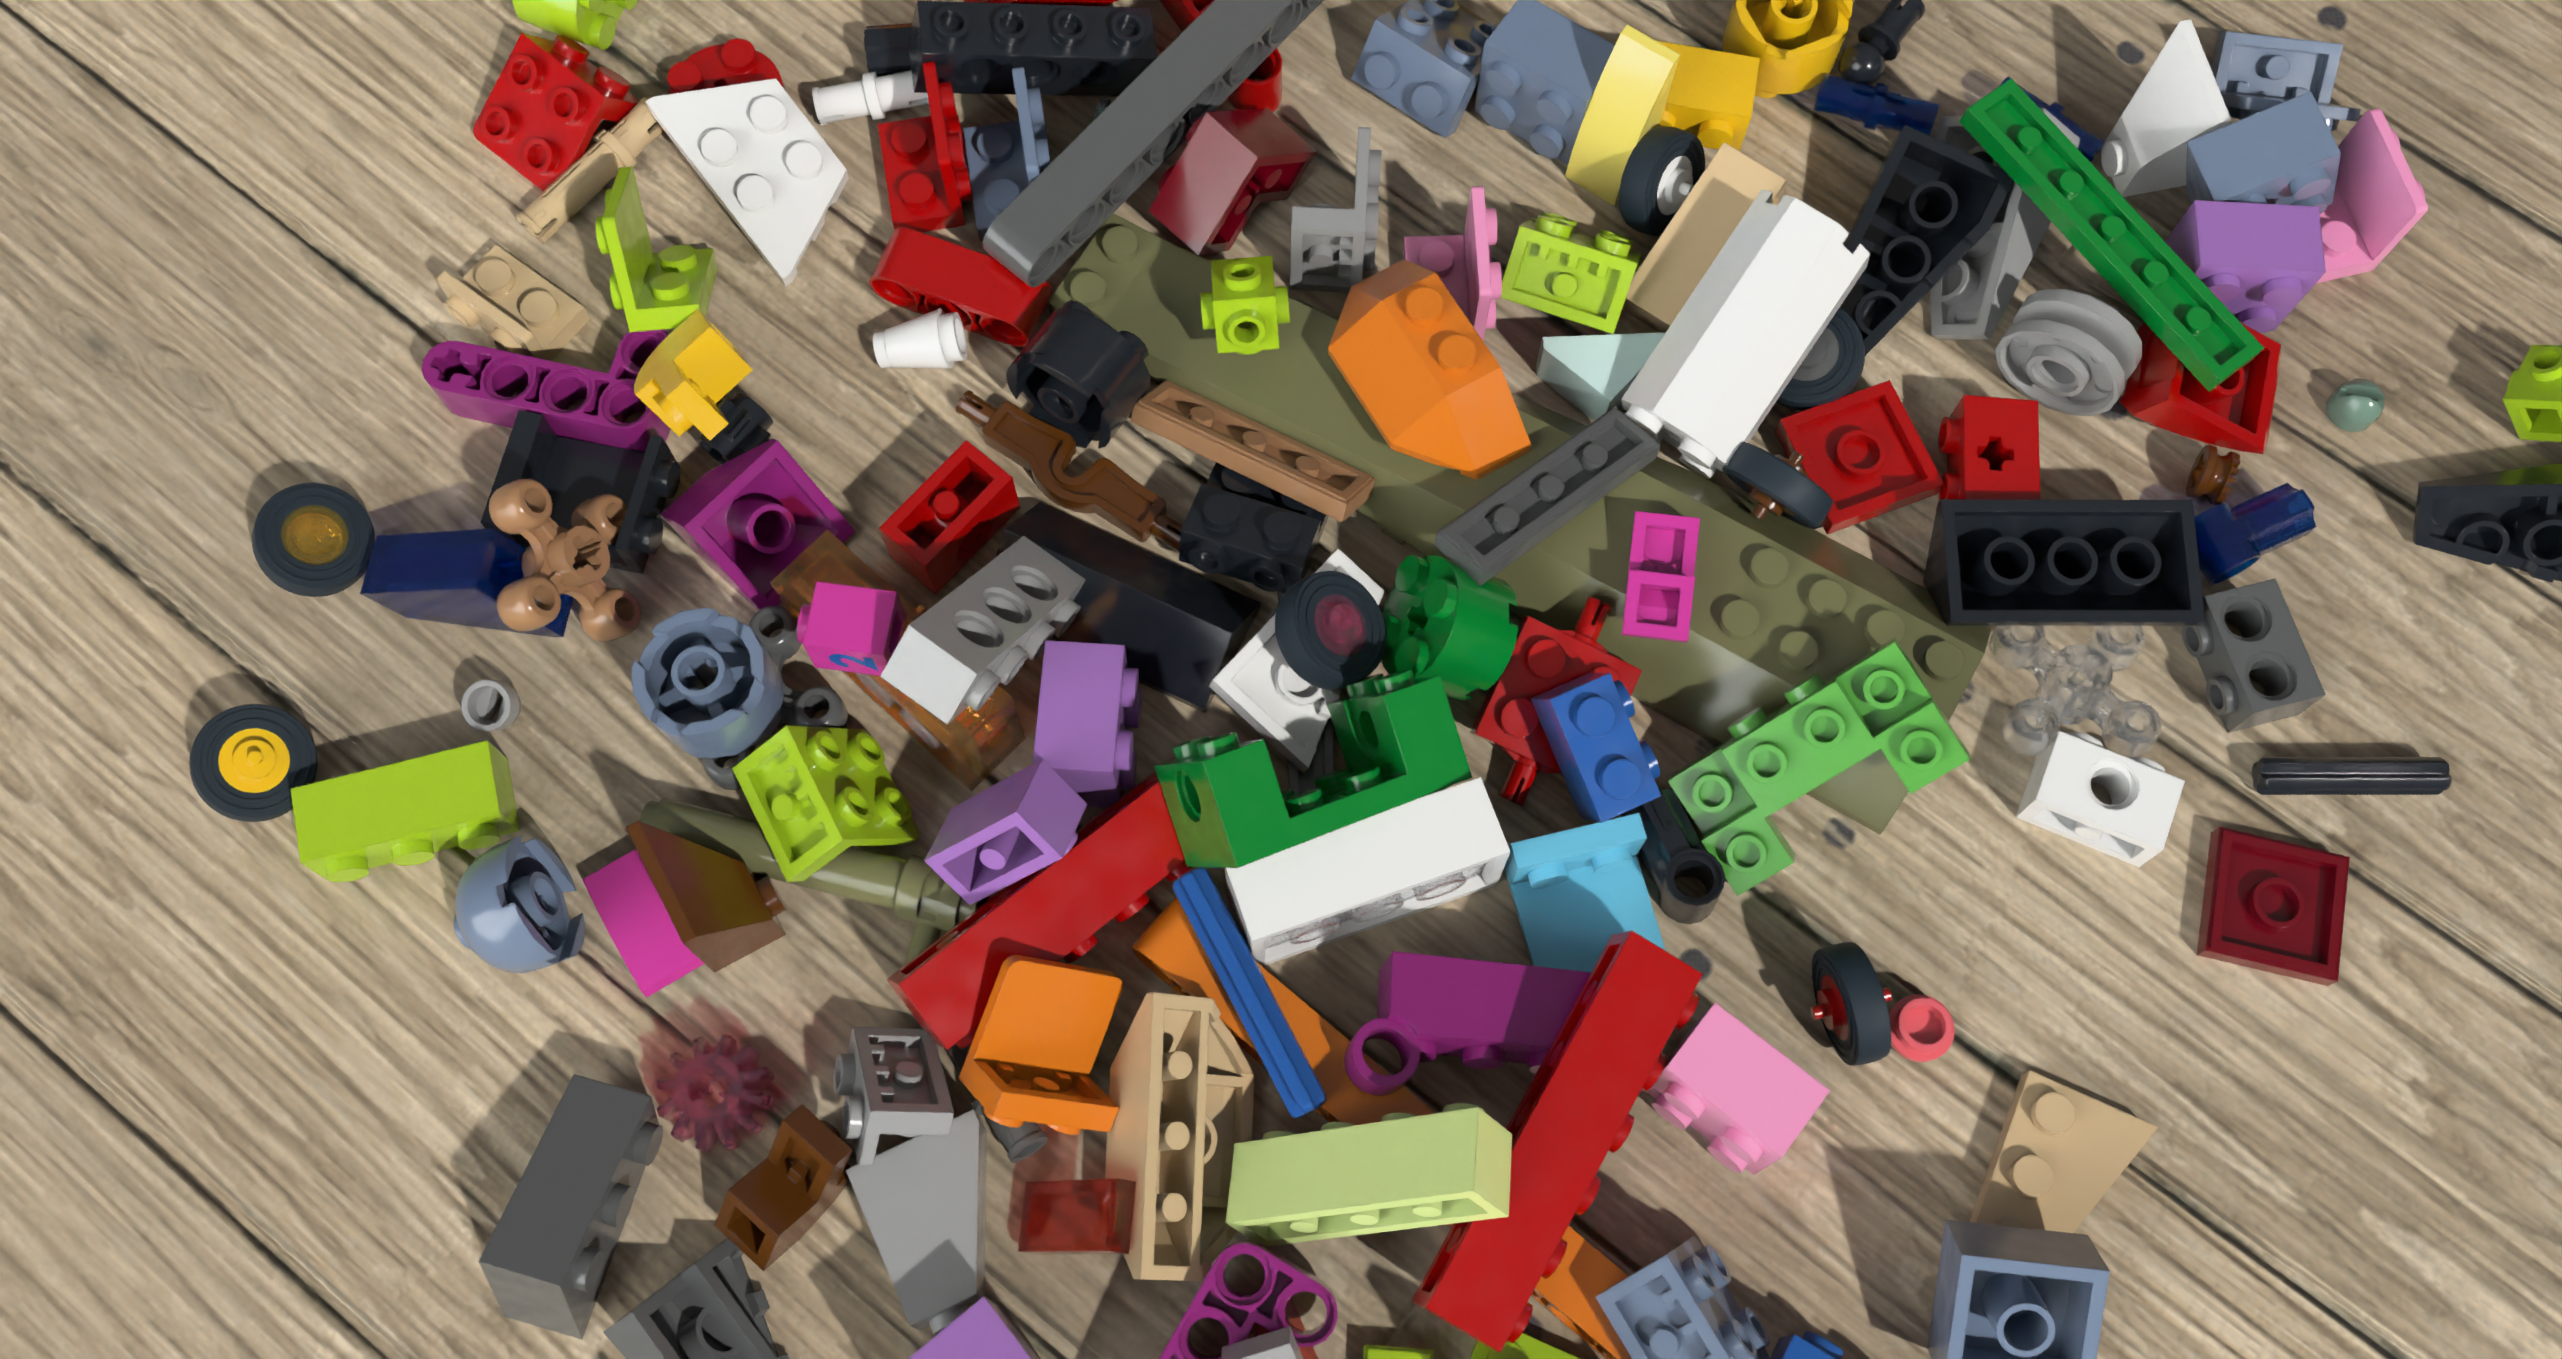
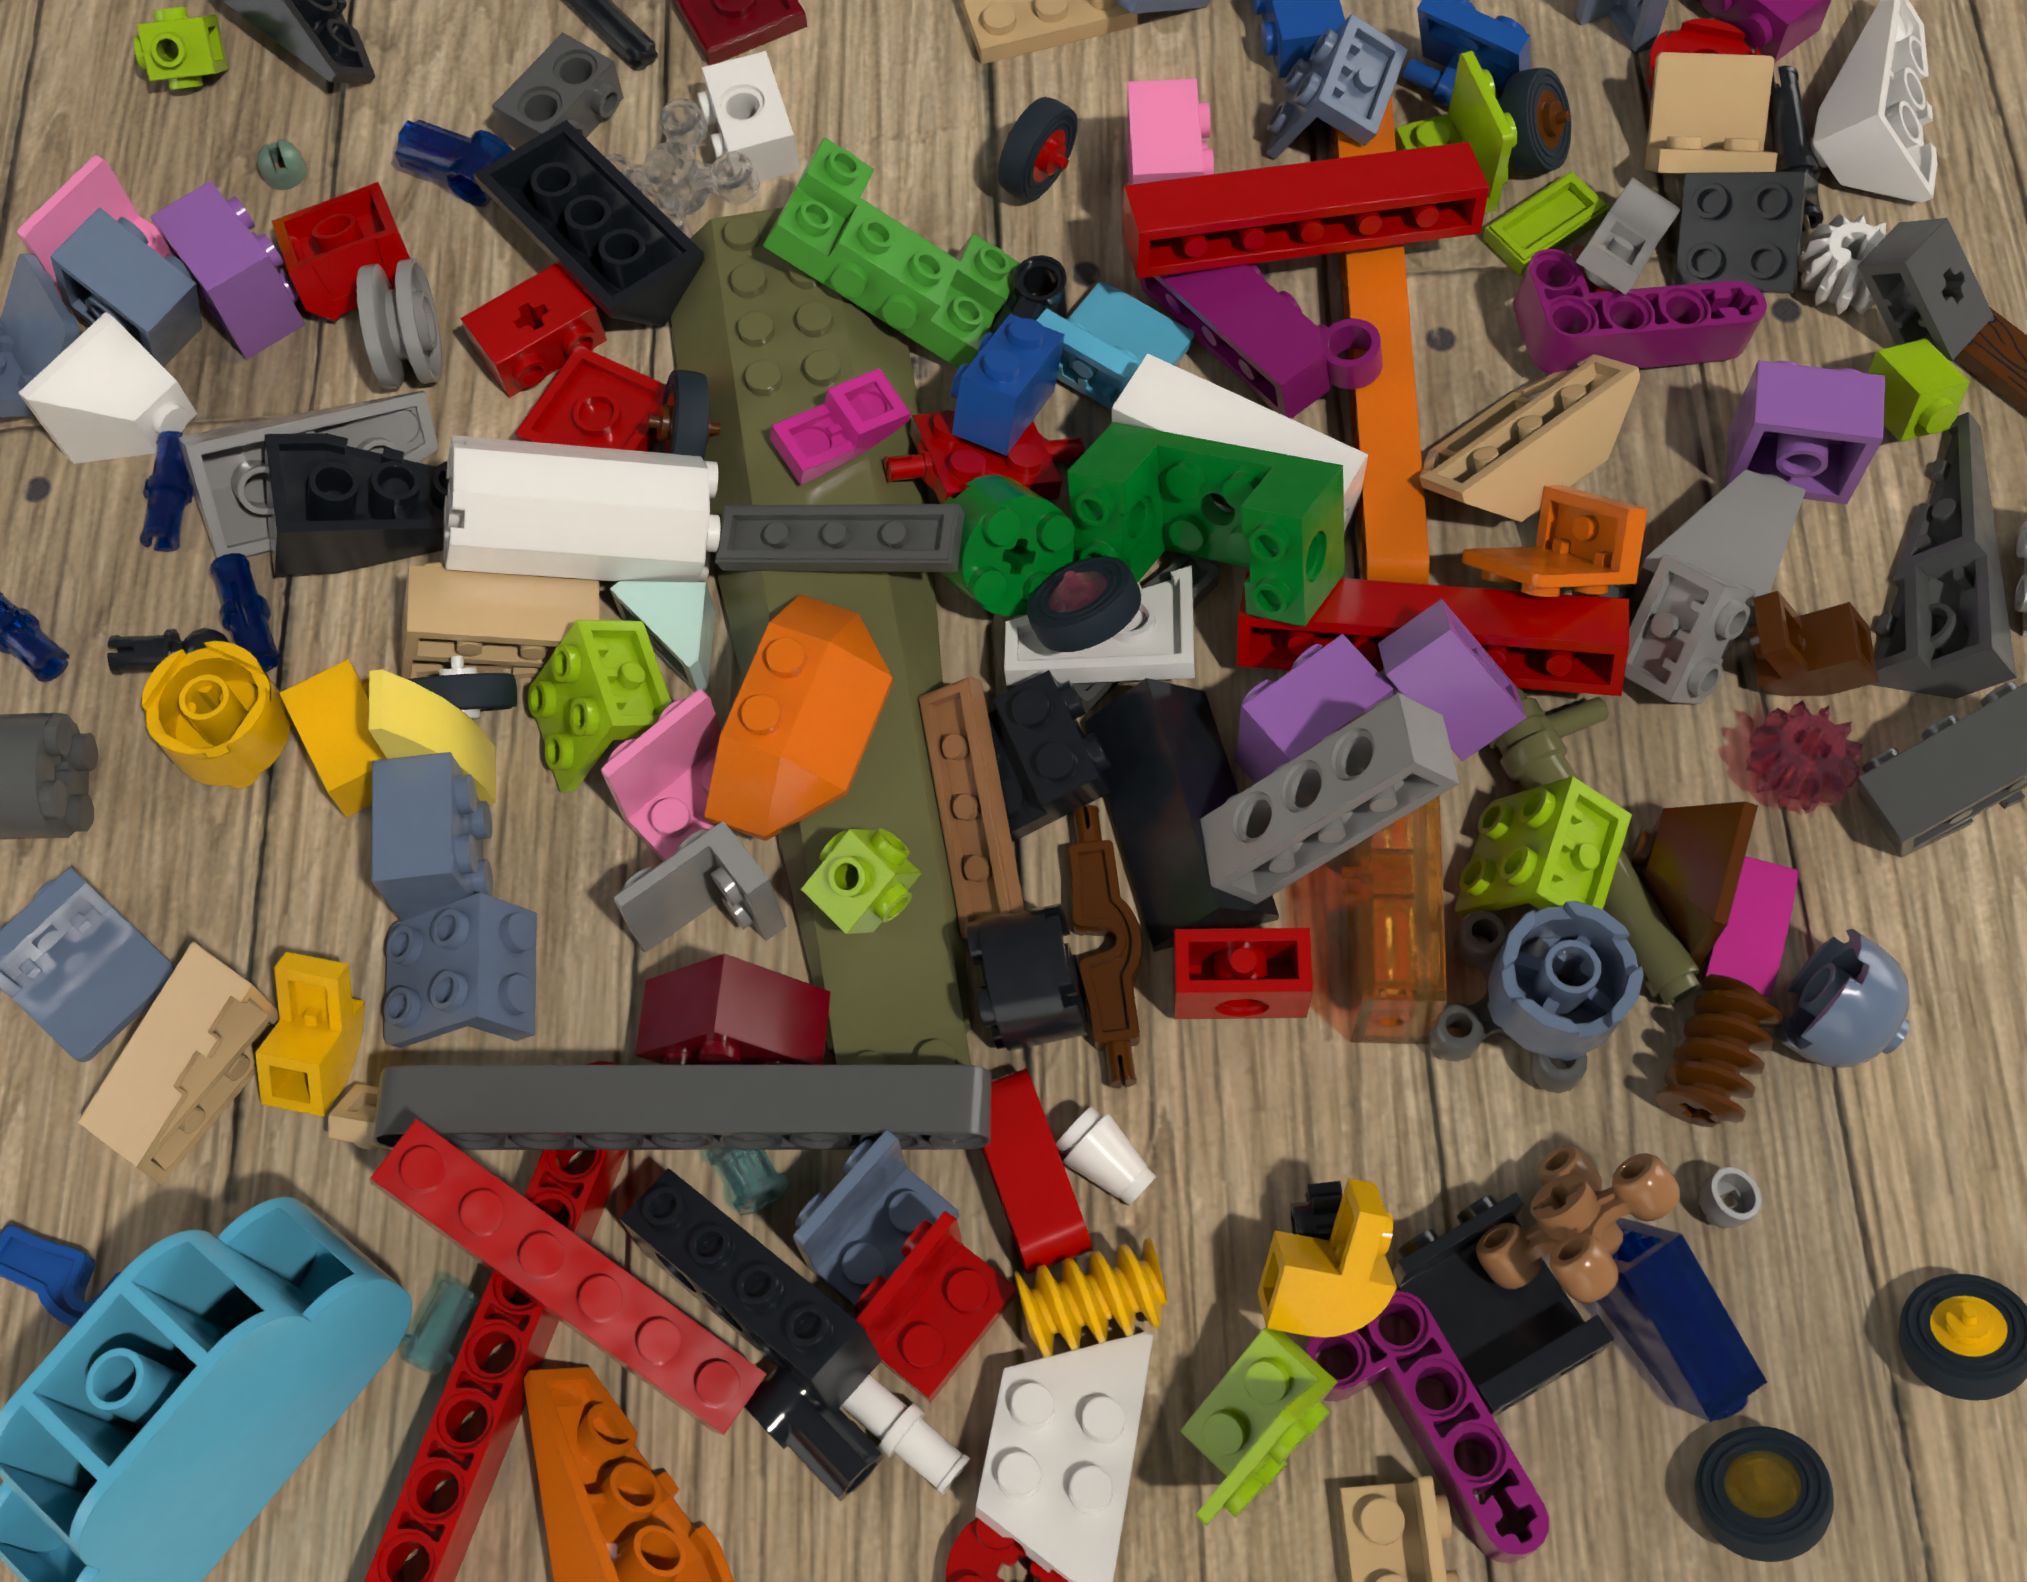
camera: 125 degrees left, 5 degrees down
lime brick [290,740,520,882] -> none
magenta slope [661,439,855,611] -> none
dark pink brick [797,581,907,676] -> none
clear red tile [1018,1178,1136,1255] -> none
blue axle [1173,867,1326,1118] -> none
yellowish green brick [1226,1103,1512,1246] -> none
coral plate [1889,994,1955,1062] -> none
green plate [1959,78,2264,392] -> none
reddish brown bush [2186,444,2240,506] -> none
none -> yellow piece [1014,1238,1167,1357]
none -> reddish brown piece [1656,974,1783,1127]

